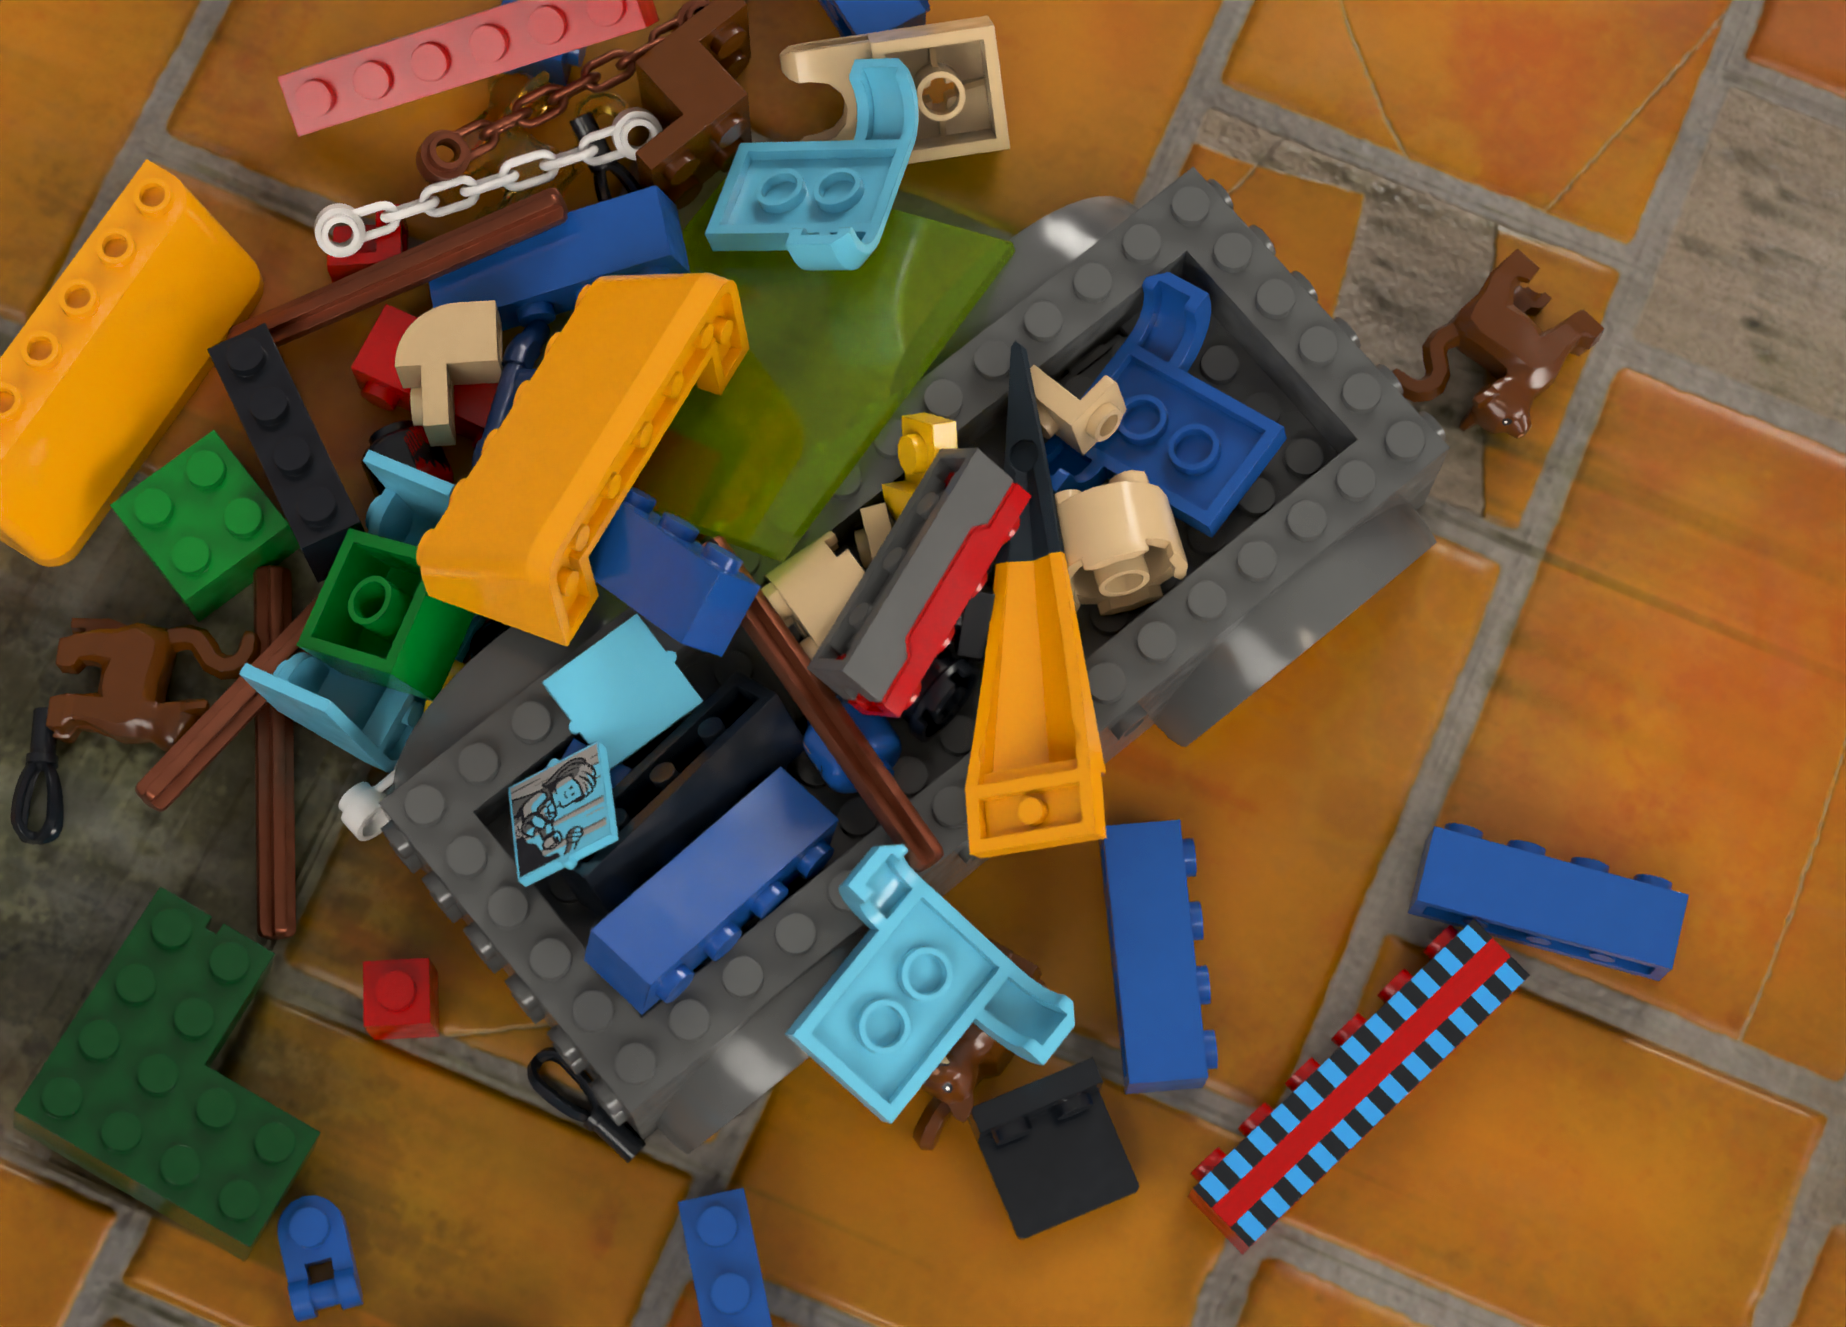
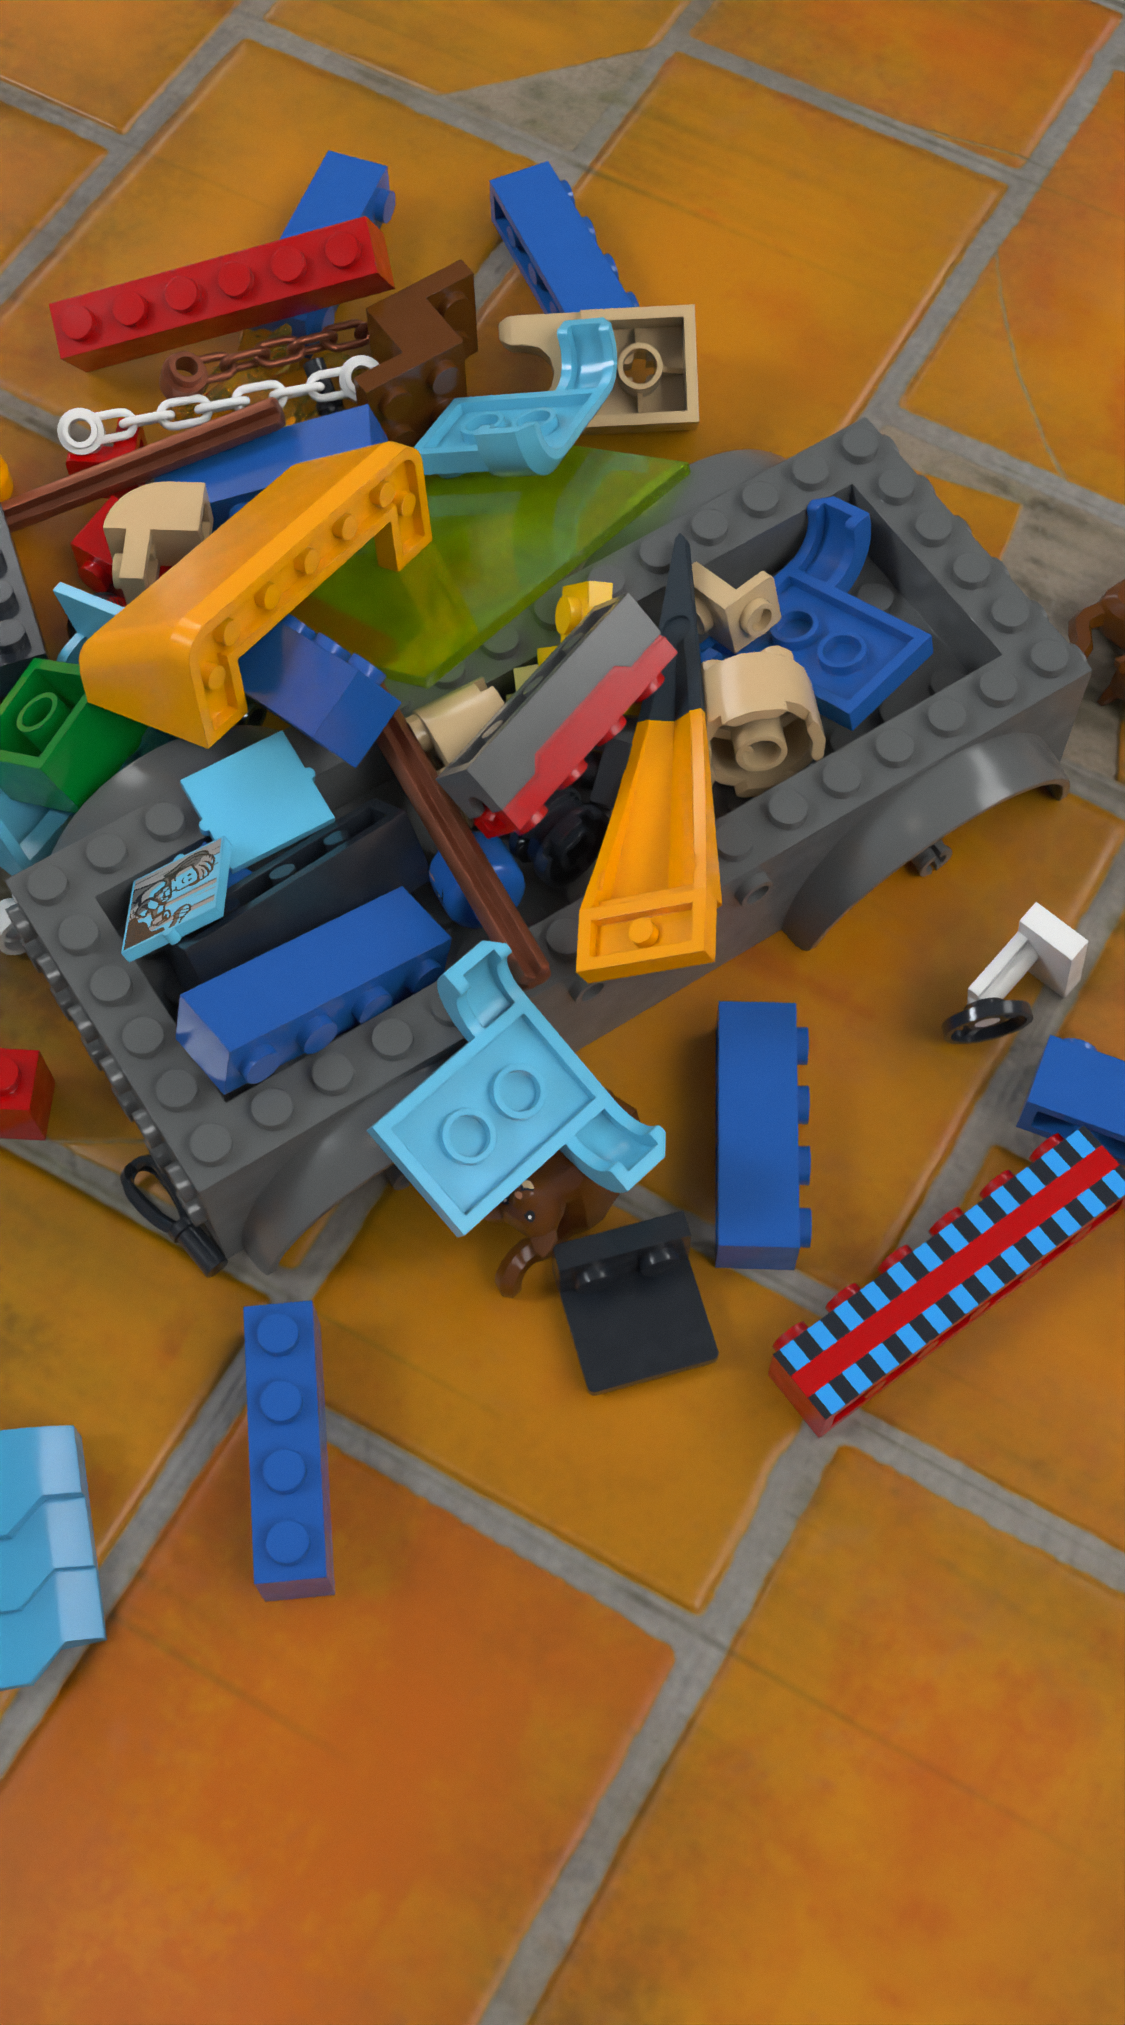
camera: 10 degrees right, 10 degrees down
none -> white piece [941,902,1089,1044]

